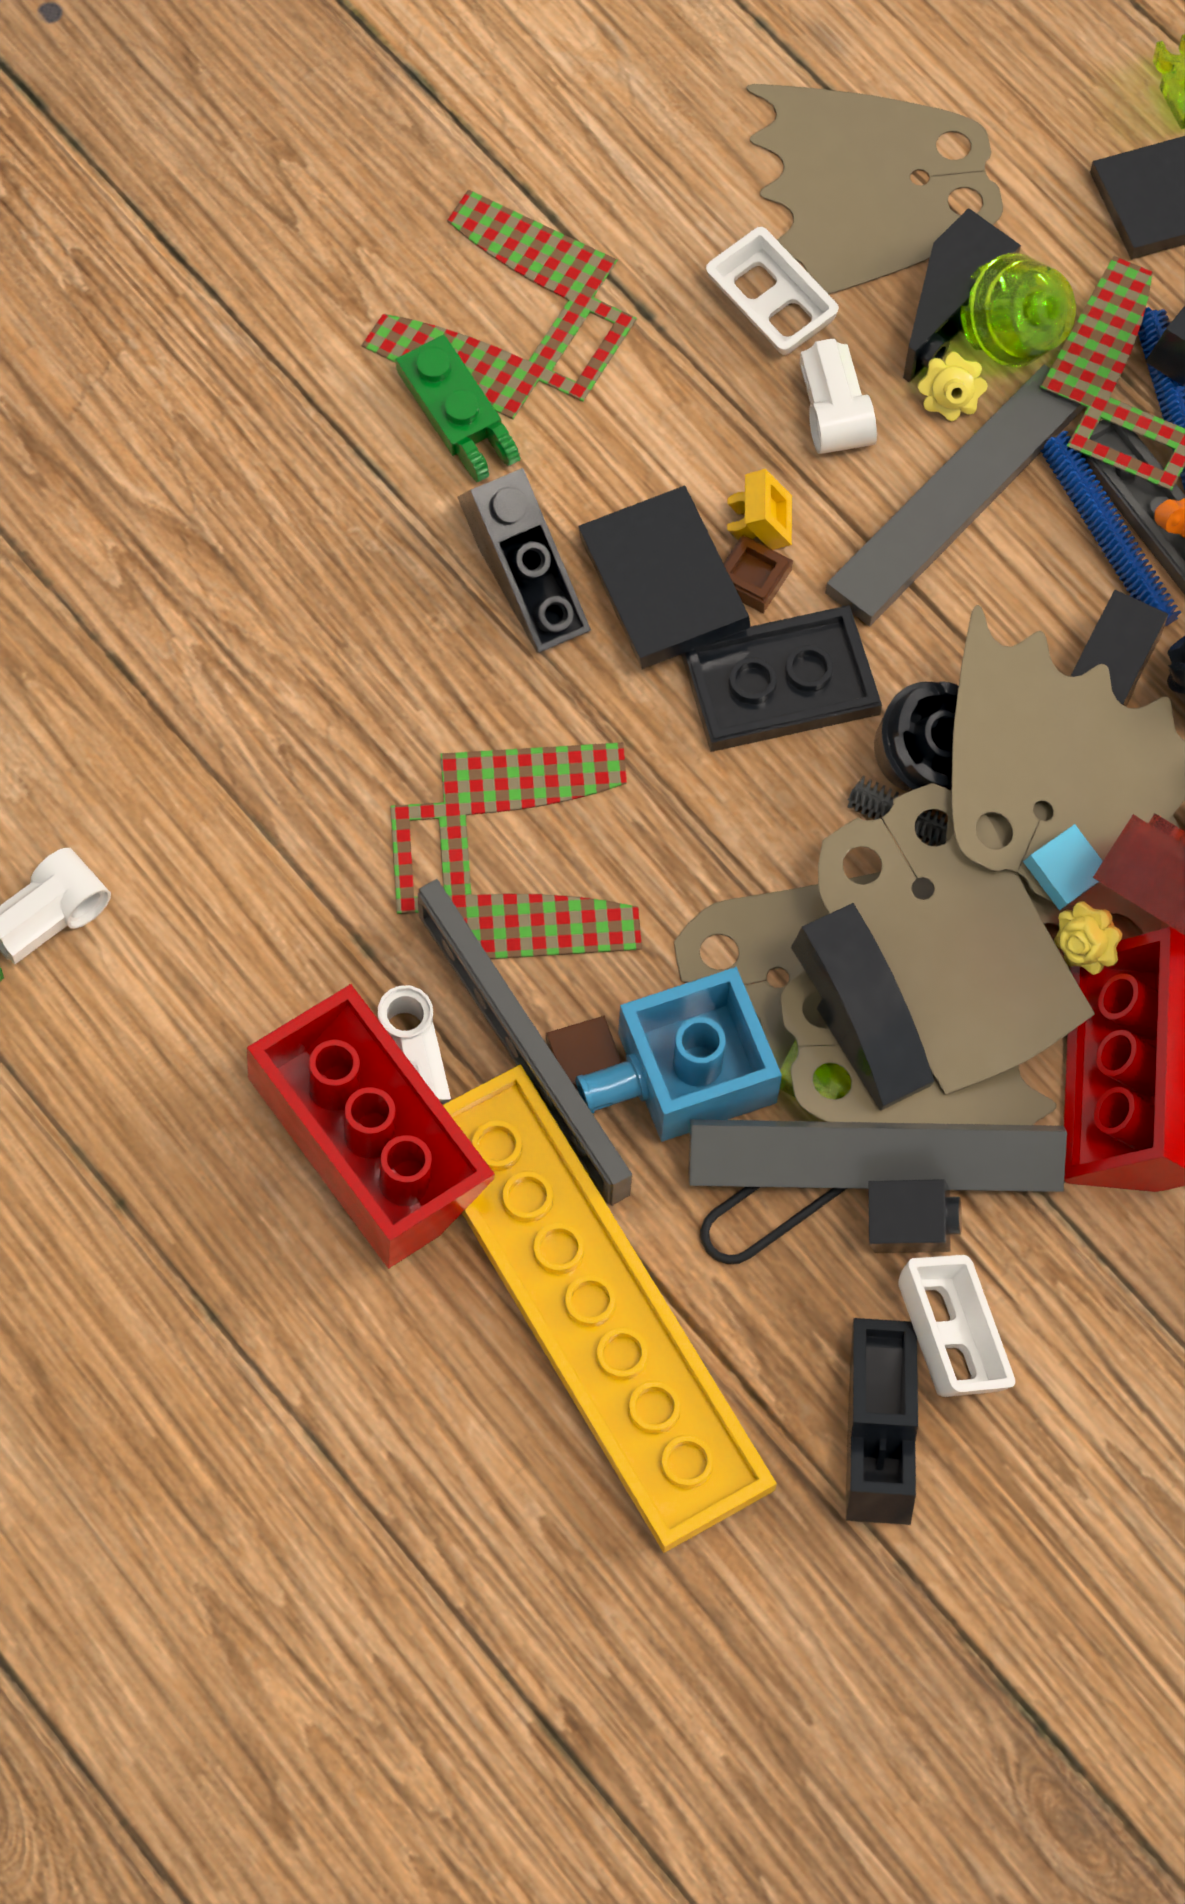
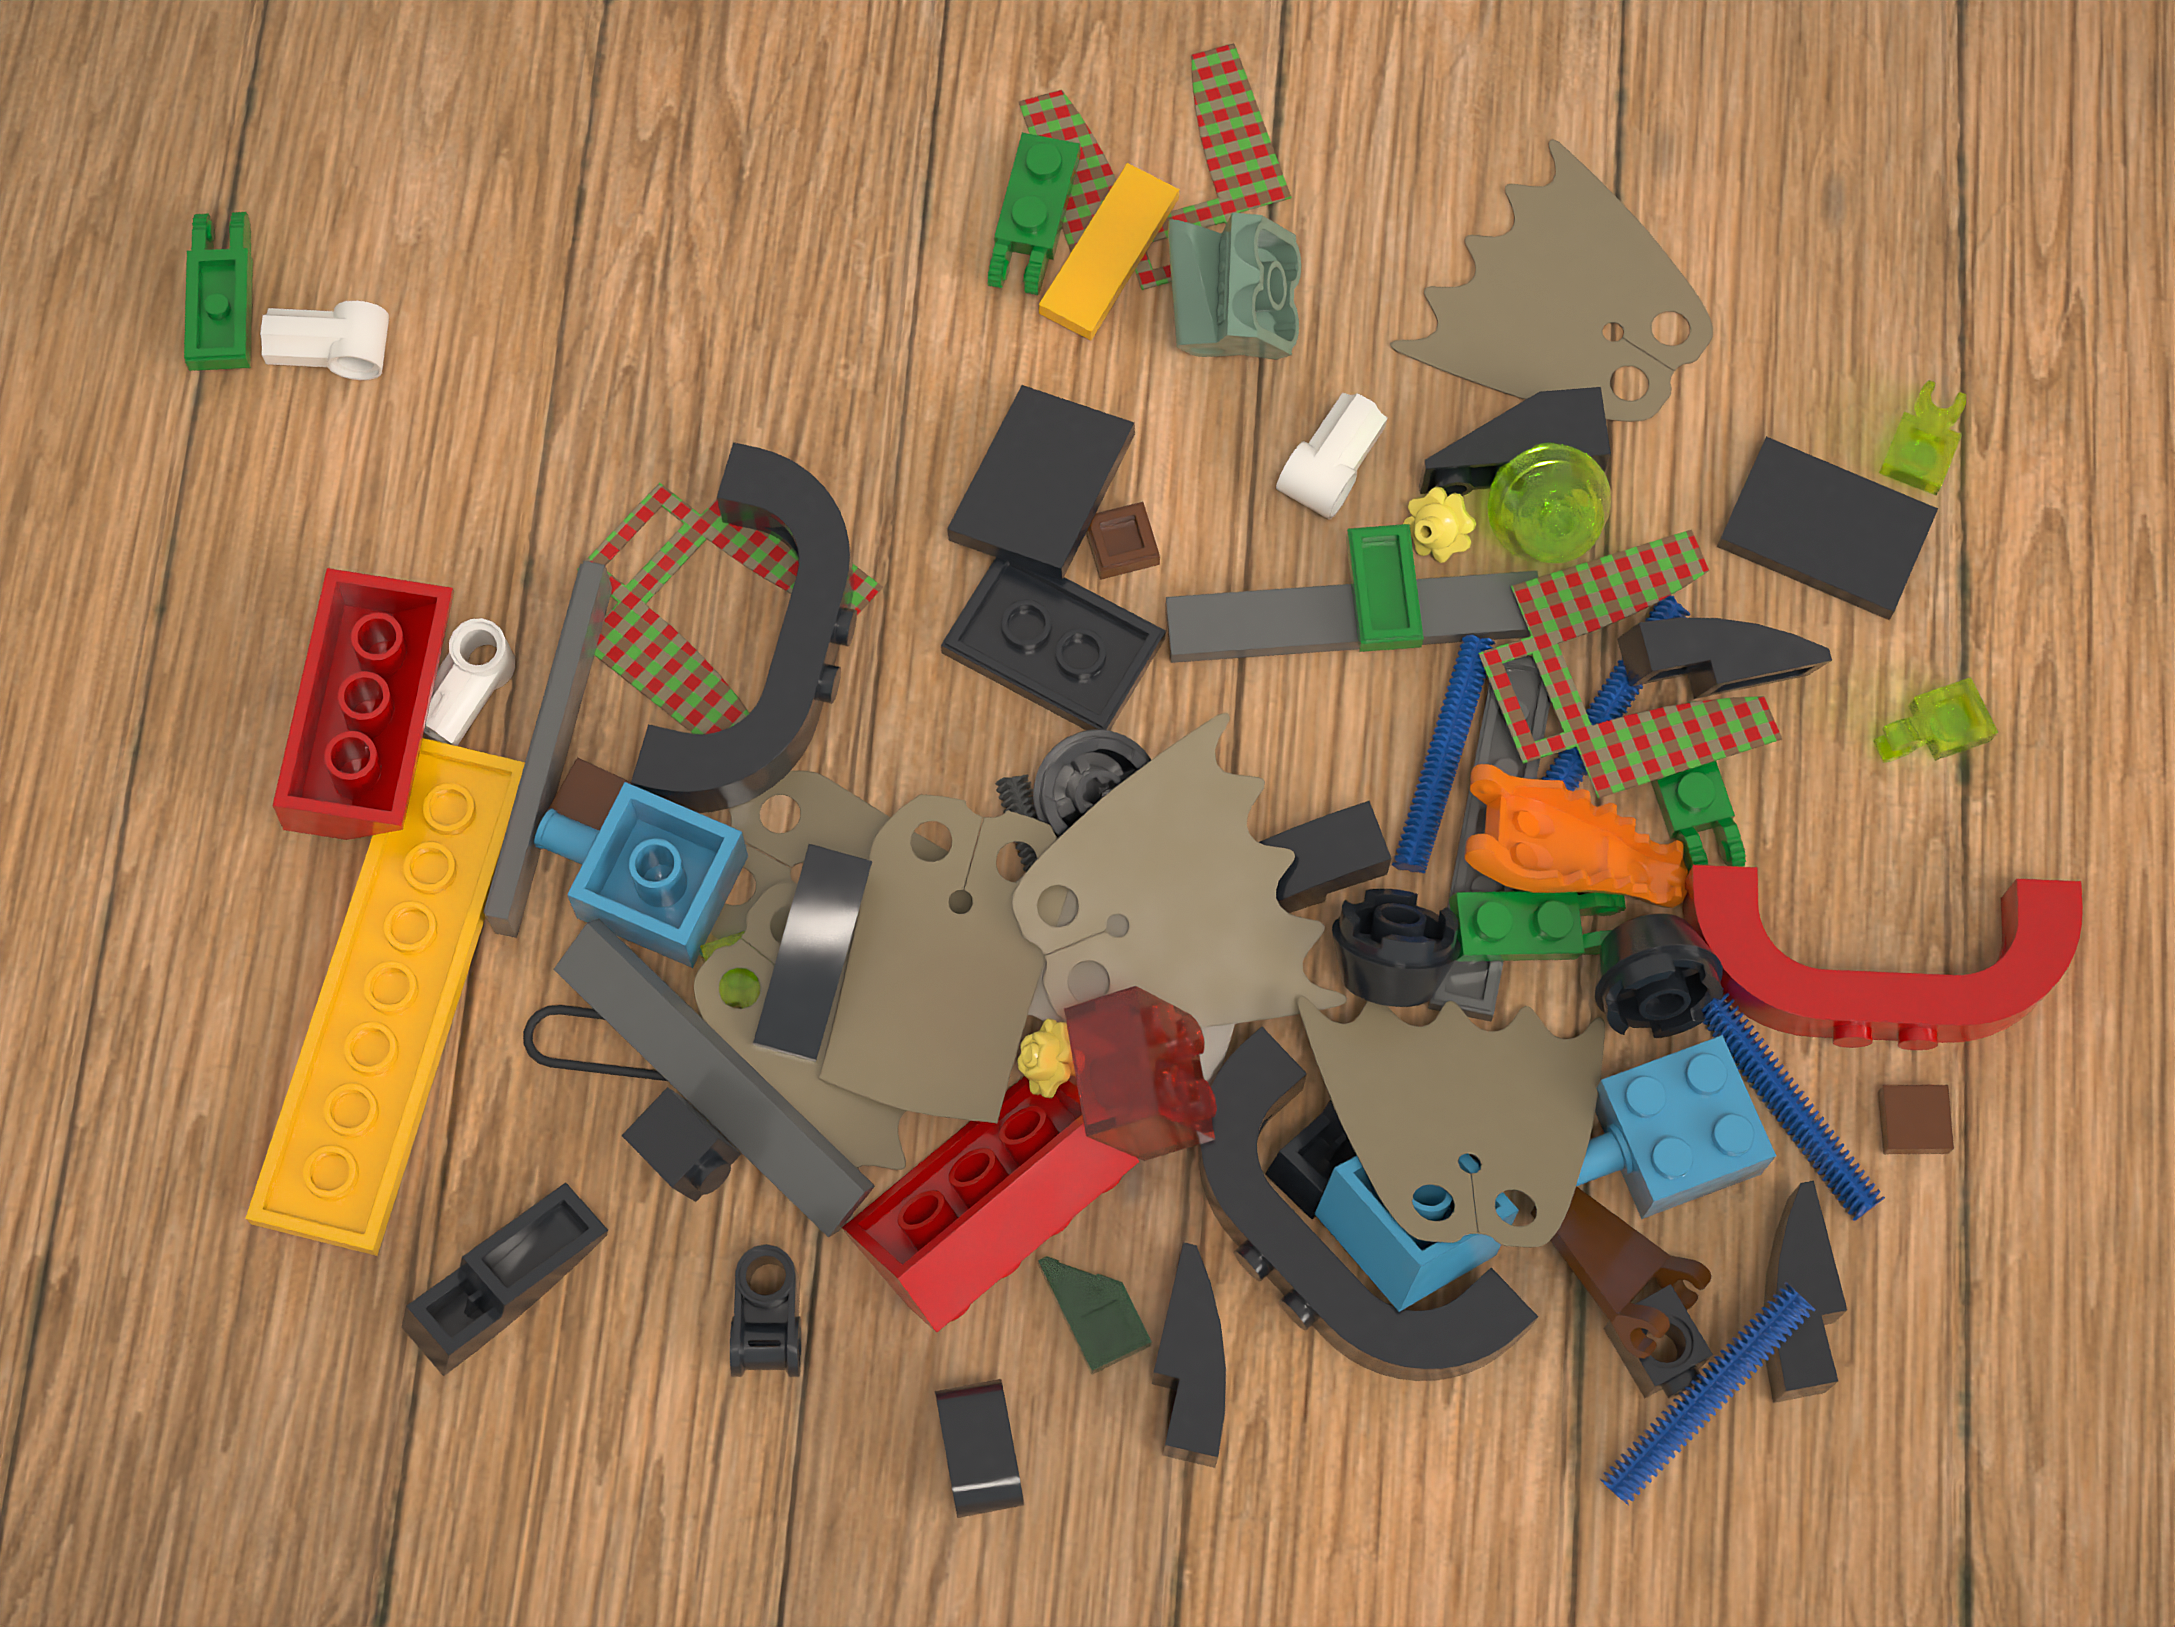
camera: 45 degrees right, 5 degrees up
black slope [457,468,591,653] -> none
white piece [706,227,839,355] -> none
yellow tile [727,469,792,550] -> none
white piece [898,1255,1015,1397] -> none
medium azure tile [1023,824,1111,911] -> none
none -> black arch [631,442,857,813]
none -> black piece [730,1244,802,1377]
none -> yellow tile [1039,163,1180,341]
none -> sand green piece [1168,213,1301,360]
none -> green tile [1346,524,1424,652]

